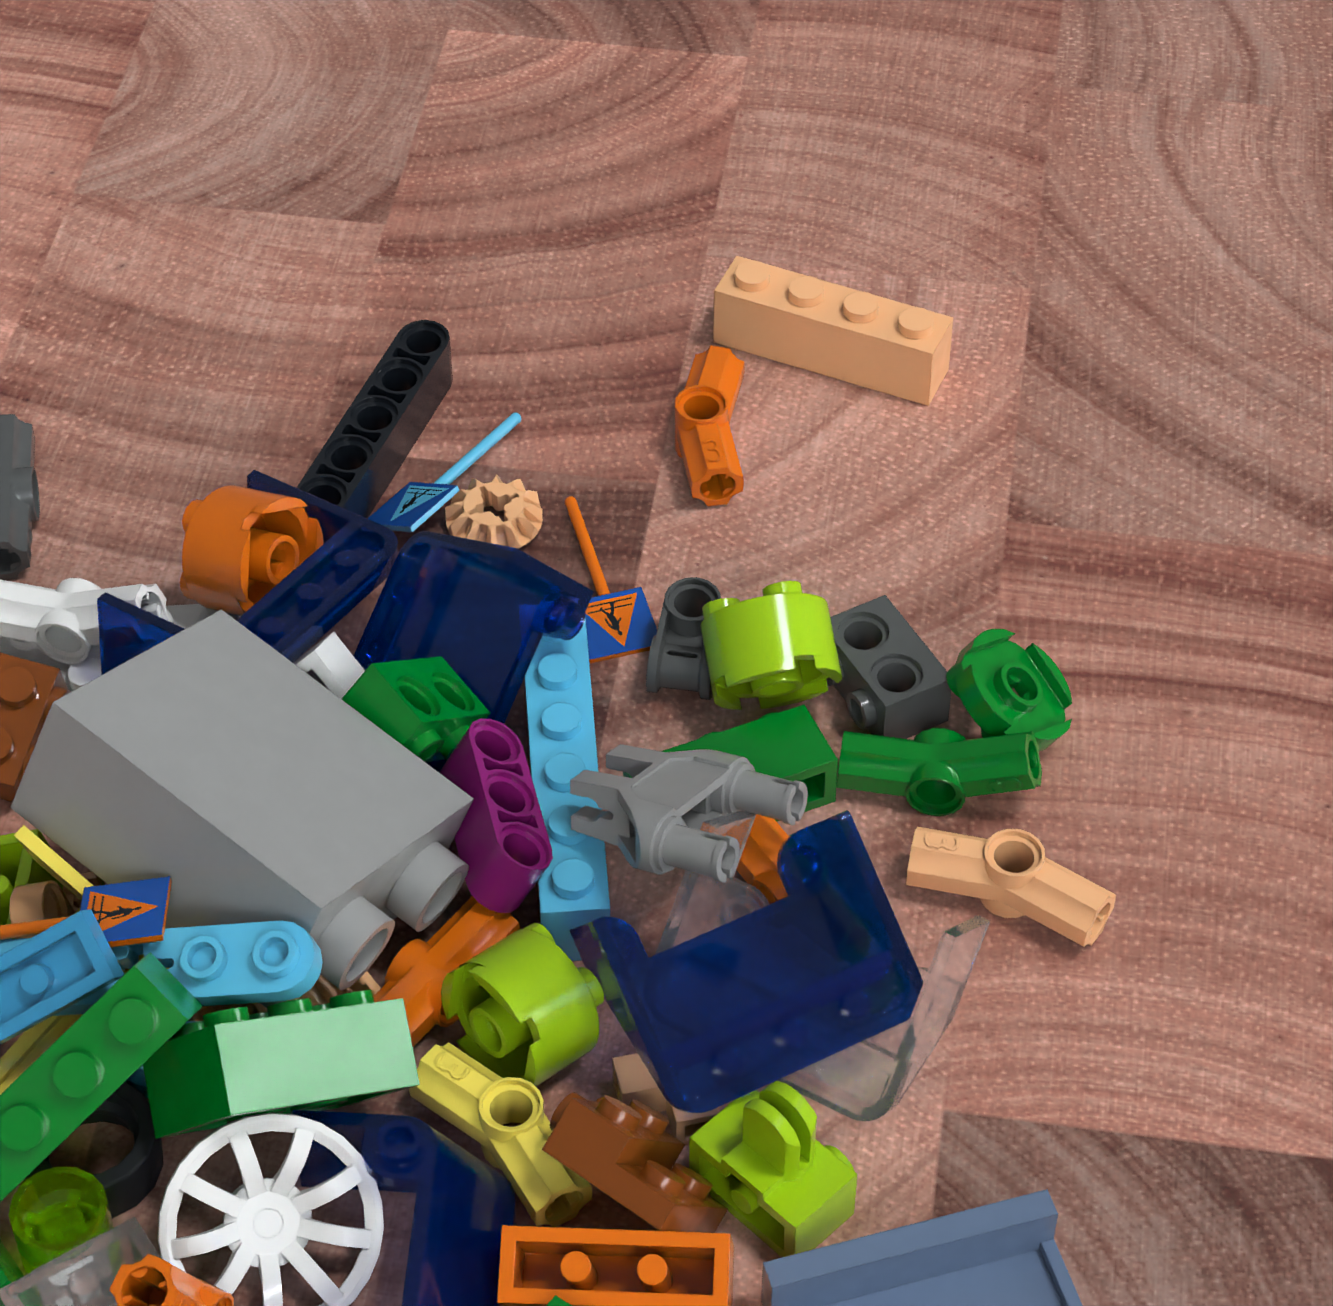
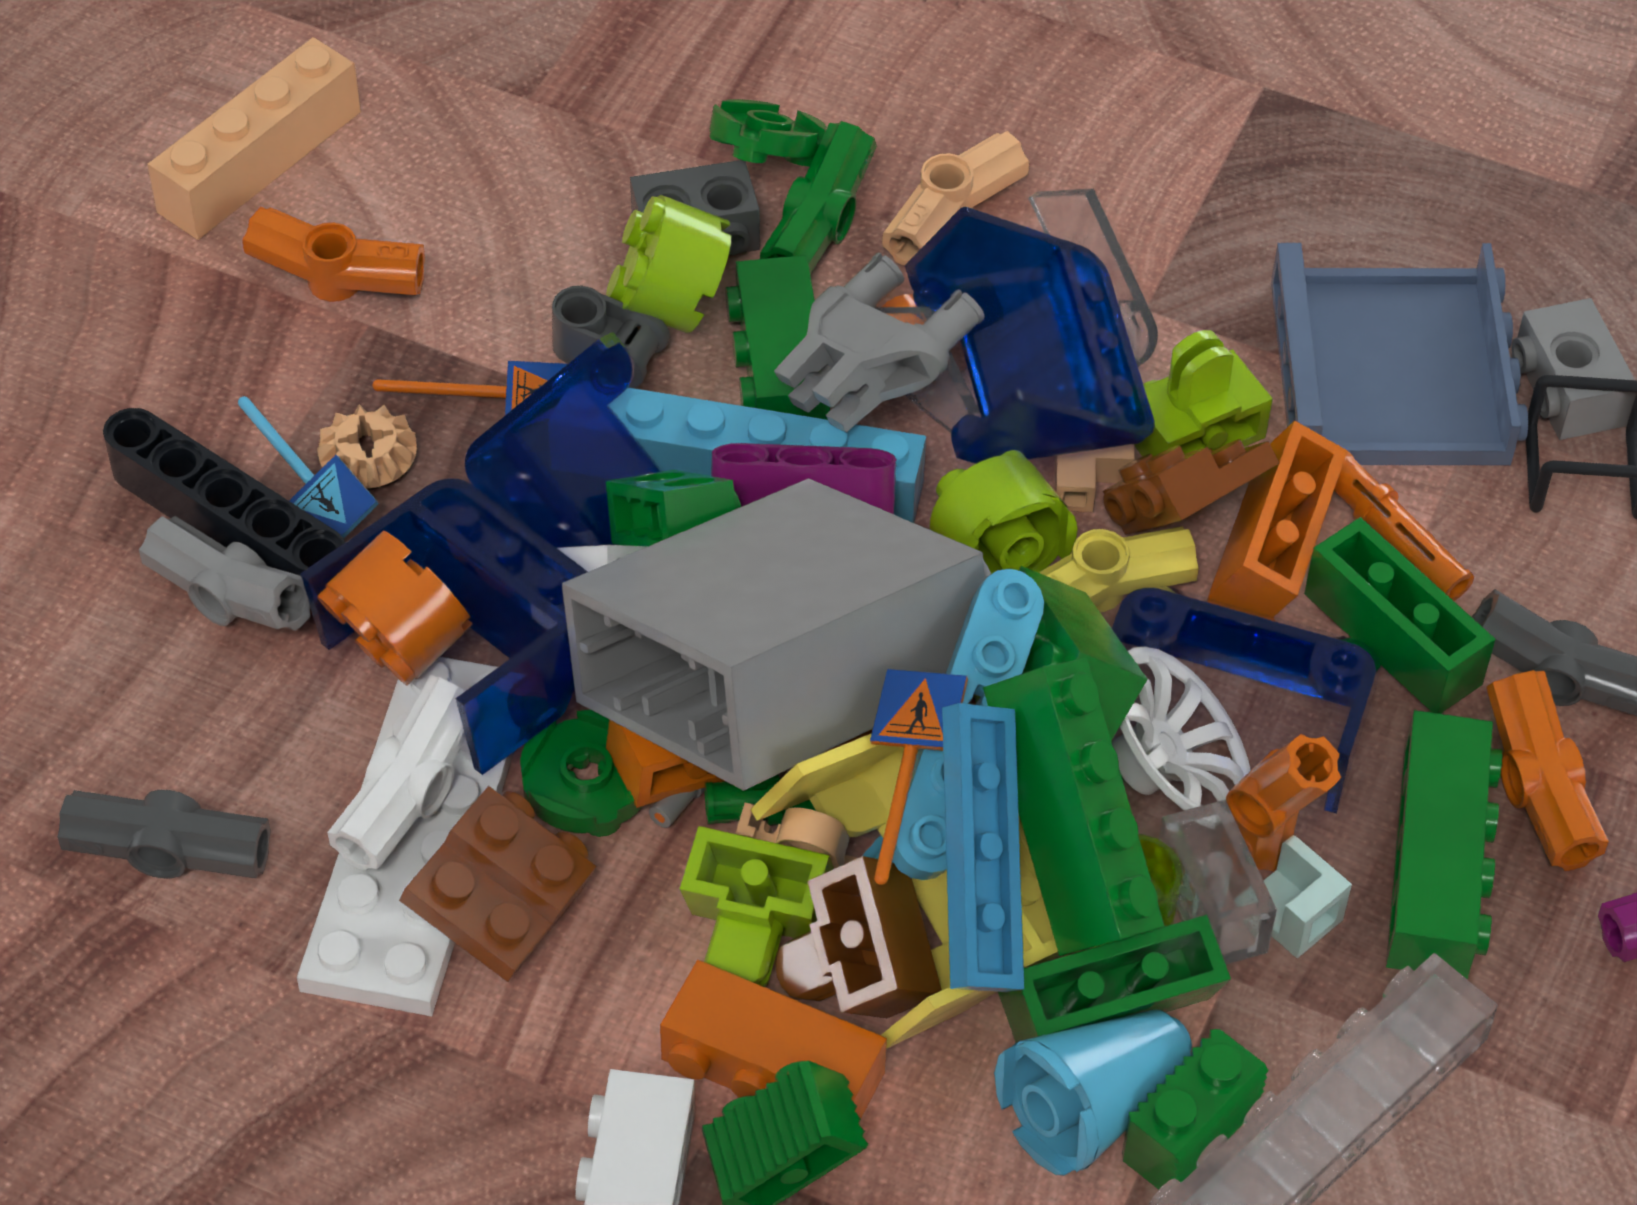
camera: 75 degrees left, 5 degrees up
none -> light grey piece [139,516,314,631]

